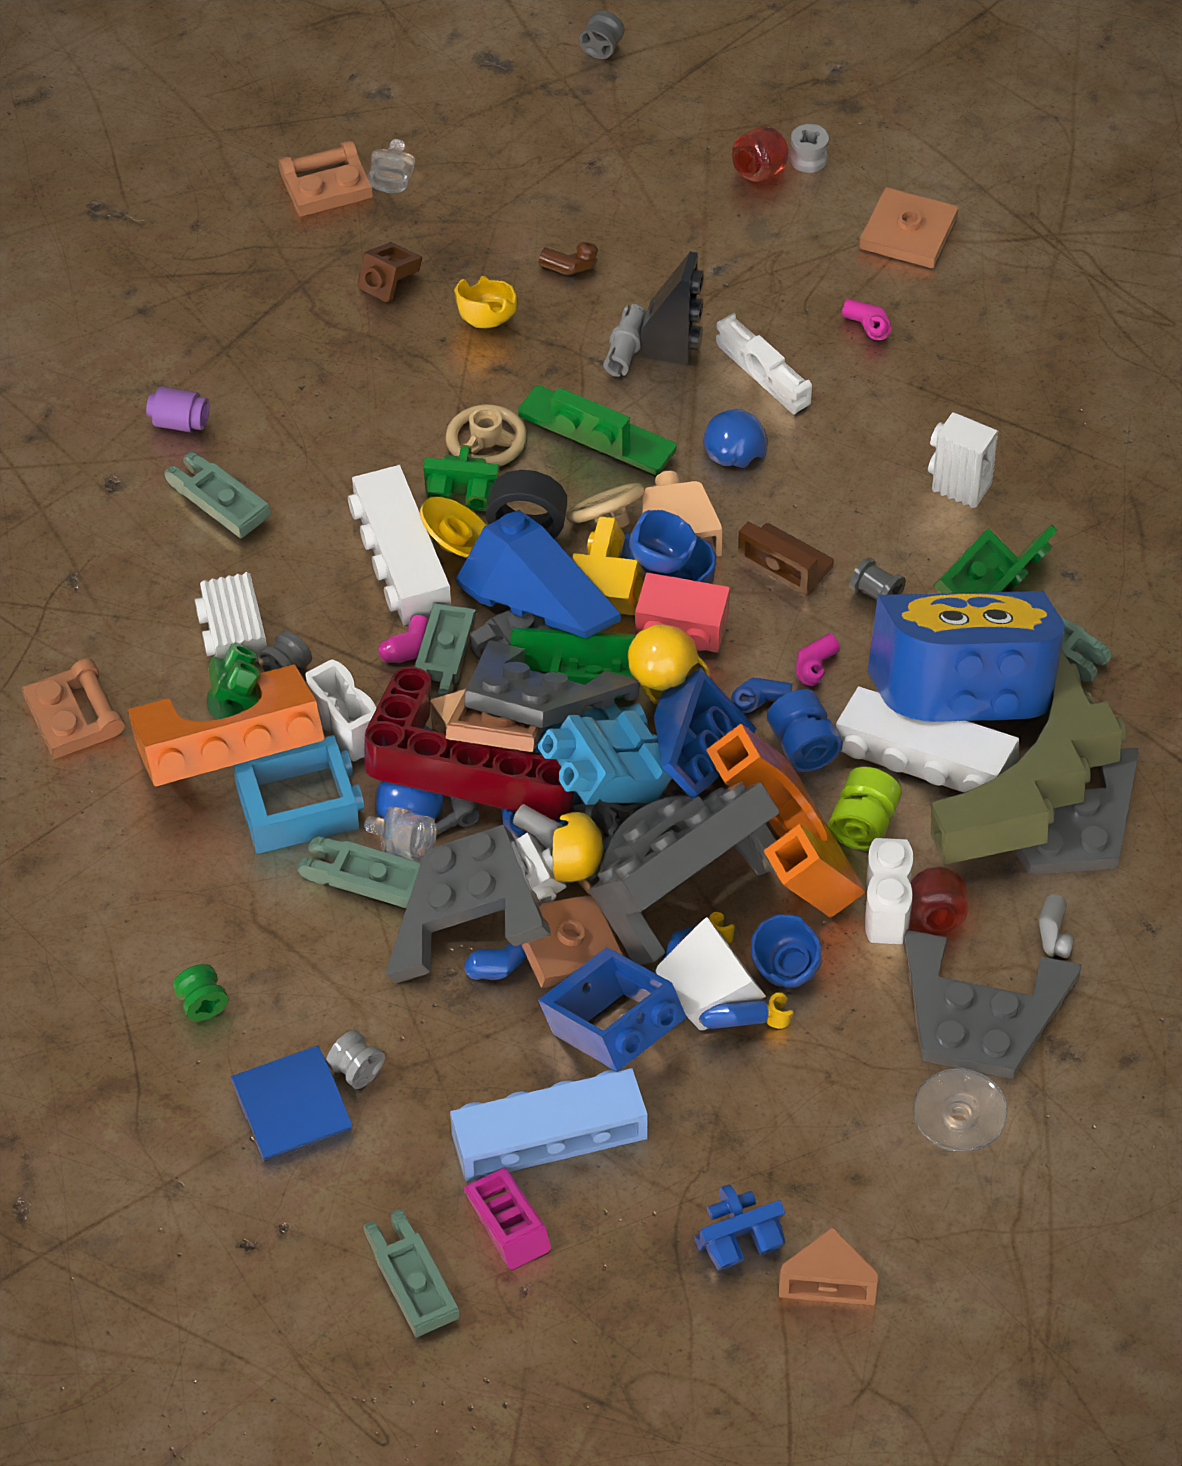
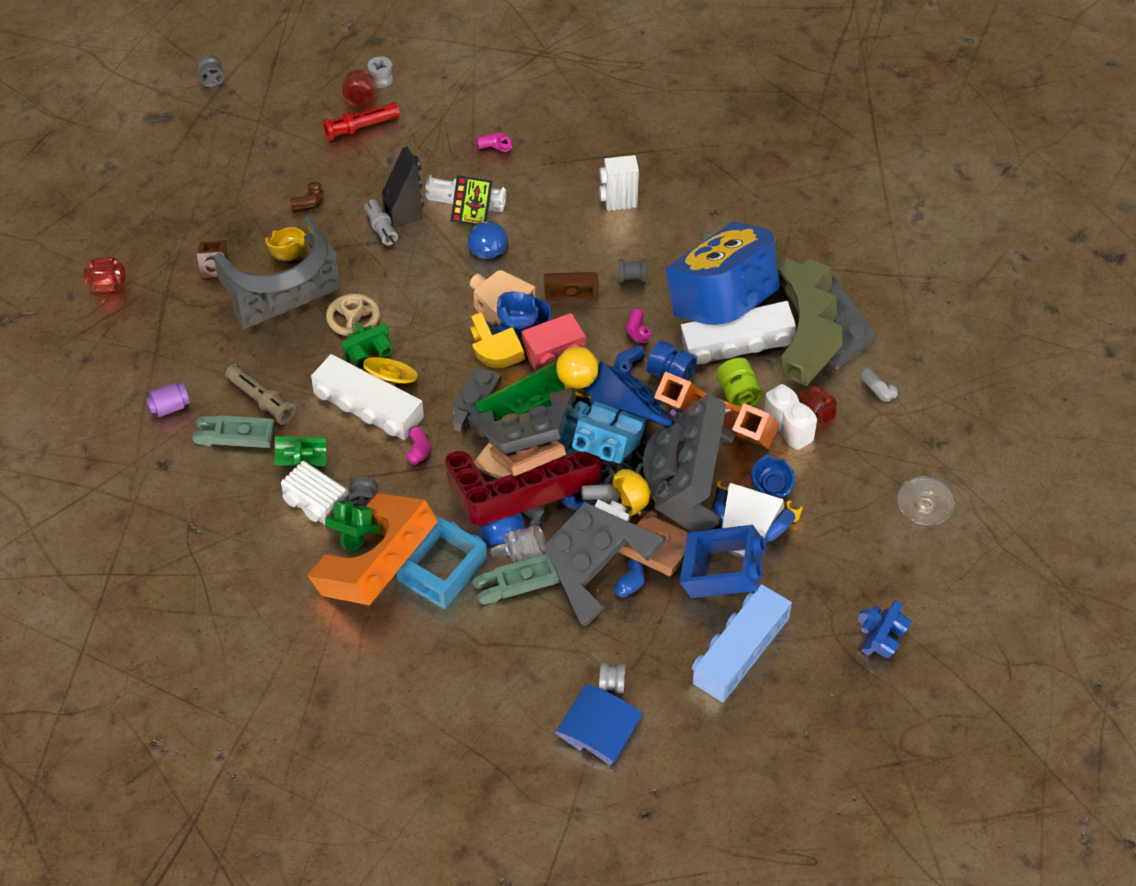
camera: 40 degrees left, 0 degrees up
nougat plate [22,659,125,759] -> none
green wheel [172,964,229,1022] -> none
nougat plate [278,140,373,217] -> none
white brick [306,659,376,762] -> none
sand green hinge [363,1209,460,1338] -> none
clear piece [368,139,415,193] -> none
sand green hinge [415,603,476,698] -> none
blue wedge [456,510,621,638] -> none
dark pink slope [463,1167,551,1270] -> none
black tyre [486,469,567,539] -> none
green bracket [518,385,677,475] -> none
tan piece [566,483,644,528] -> none
nougat slope [779,1227,878,1305] -> none
nougat plate [859,187,959,268] -> none
dark grey wing [904,930,1081,1079] -> none
green bracket [933,524,1058,593] -> none
none -> clear red head [83,257,126,293]
none -> dark grey piece [213,216,340,329]
none -> dark tan pin [225,364,297,425]
none -> green hips [274,436,327,466]
none -> red pin [322,102,399,141]
none -> piece [450,175,493,226]

